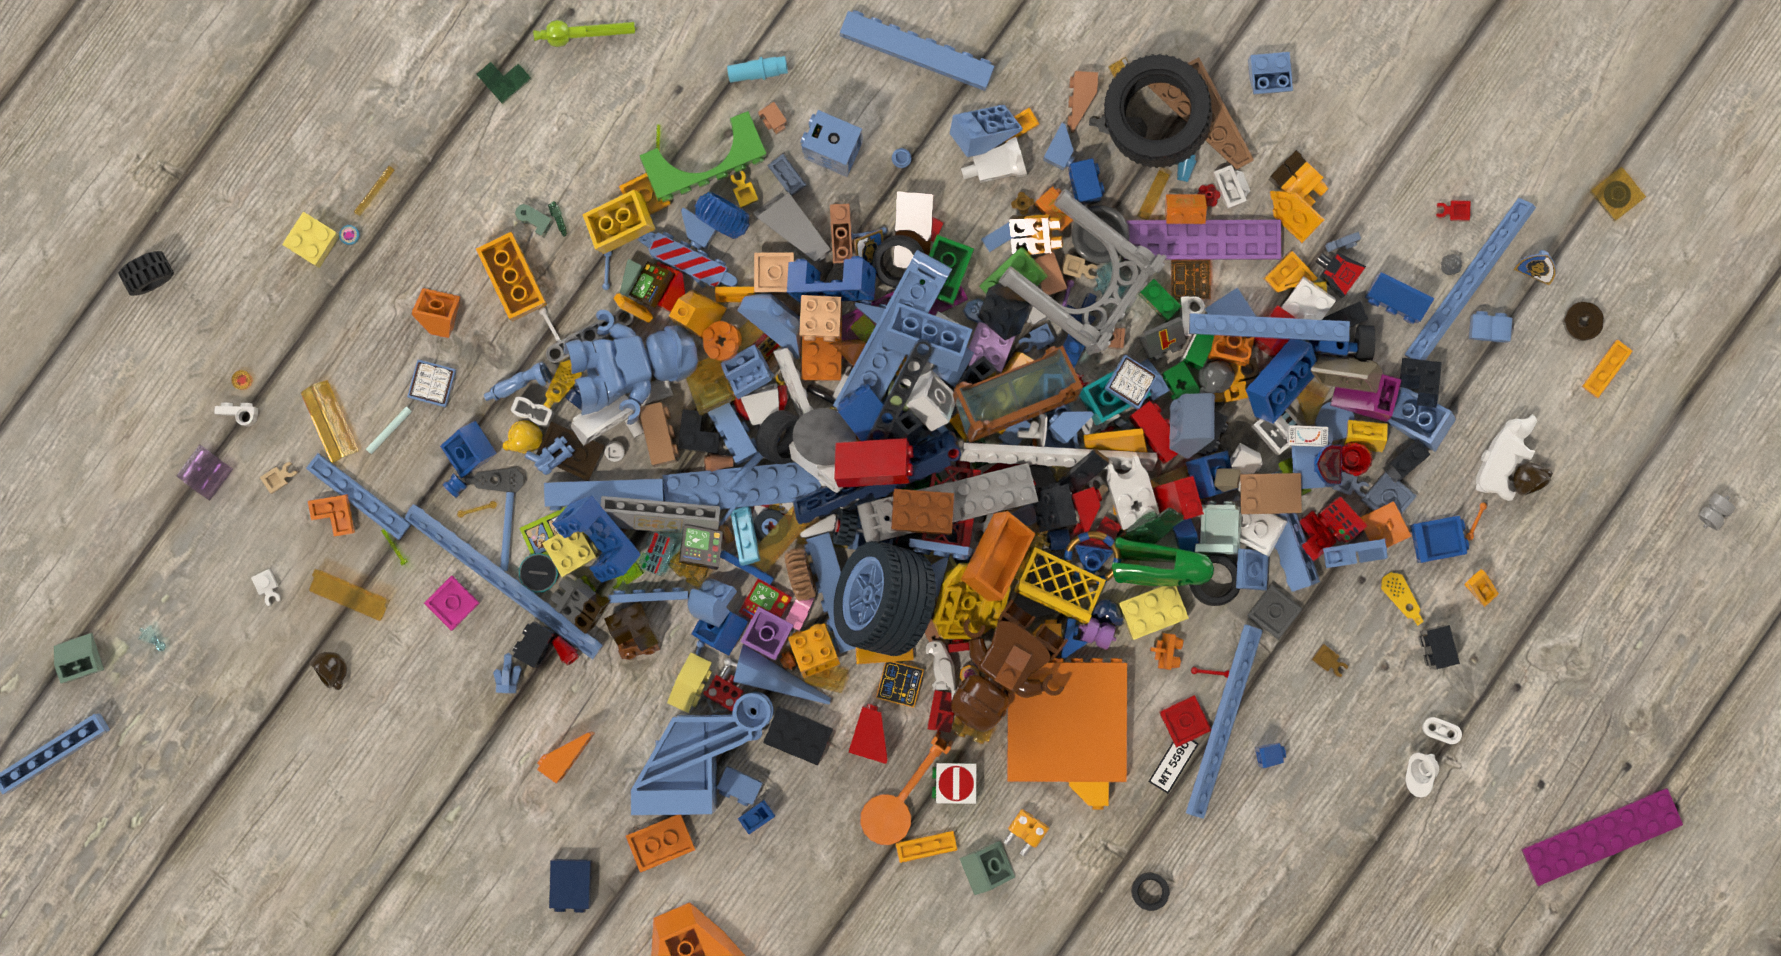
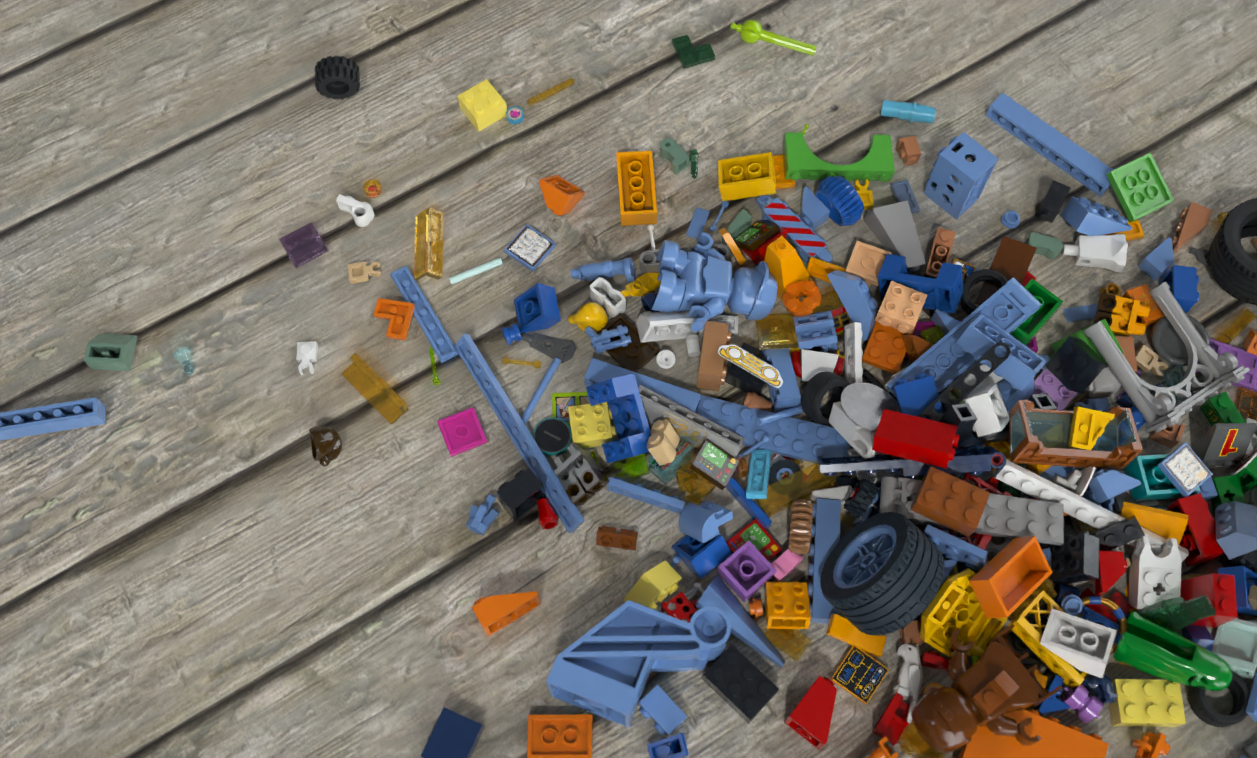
camera: 20 degrees right, 20 degrees down
dark brown brick [604,602,659,651] -> none
none -> tan brick [647,419,680,466]
none -> medium blue sticker [686,207,710,239]
none -> sticker [718,345,783,388]
none -> sand green leg [1026,232,1063,259]
none -> black slope [1035,180,1071,223]
none -> white slope [1040,609,1117,678]
none -> medium blue plate [1061,594,1083,615]
none -> yellow wing [1068,407,1115,450]
none -> bright green plate [1106,152,1174,222]

